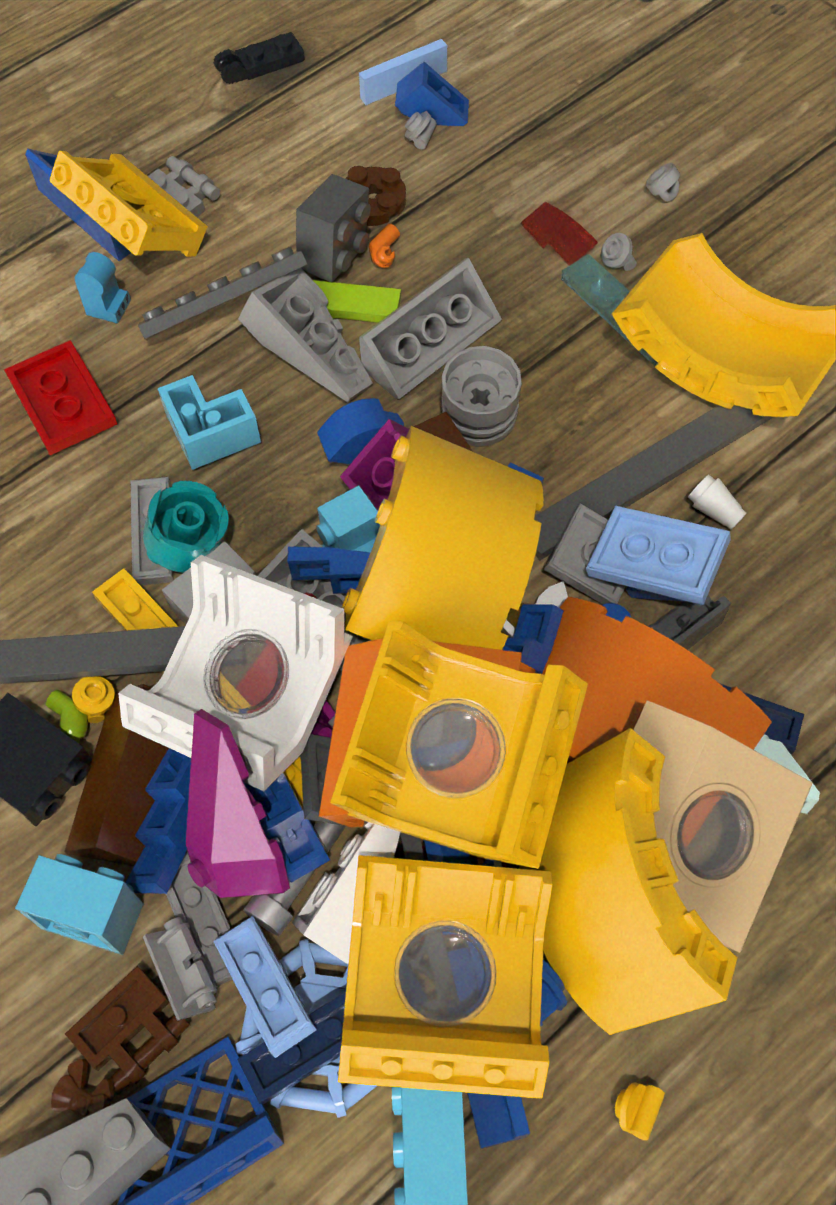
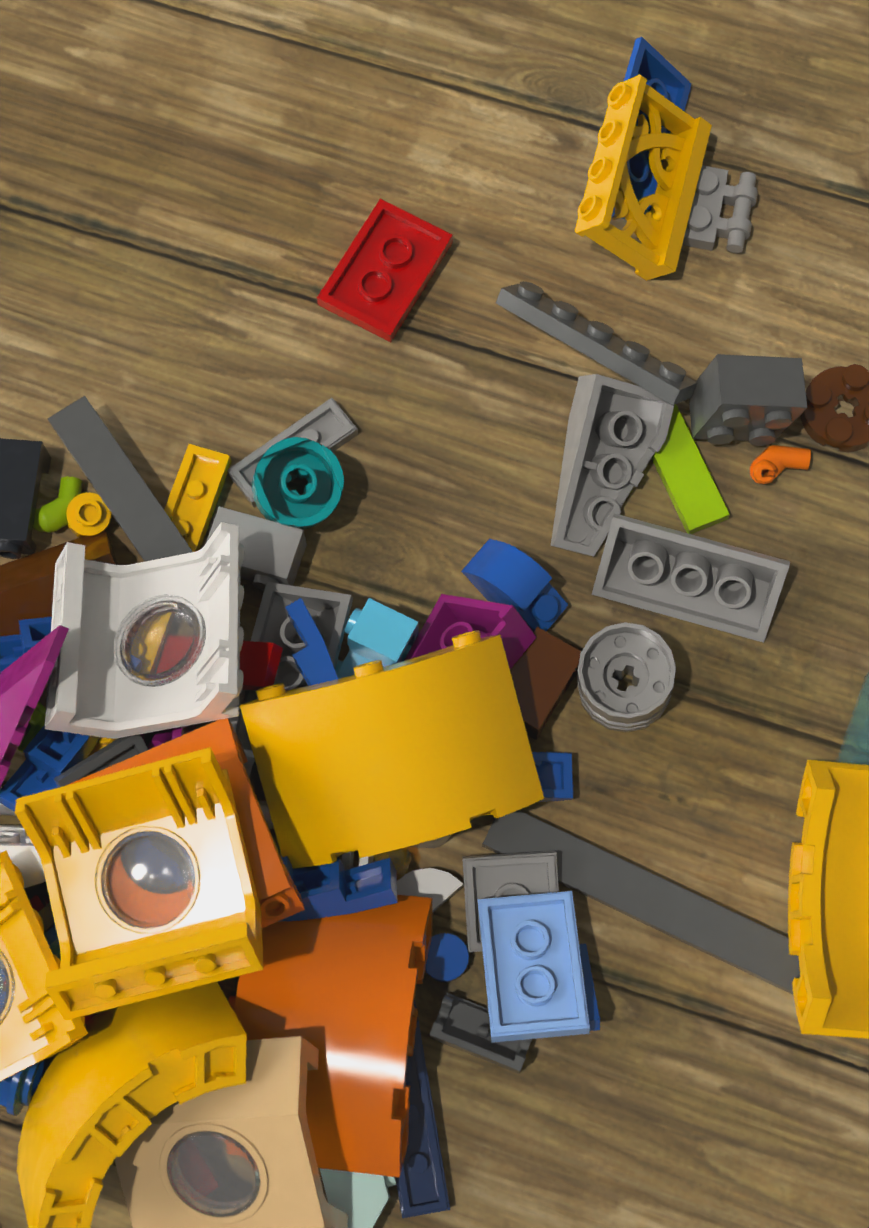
camera: 60 degrees right, 10 degrees up
dark azure leg [74,252,131,323] -> none
medium azure brick [157,375,261,470] -> none
white cone [688,474,747,530] -> none

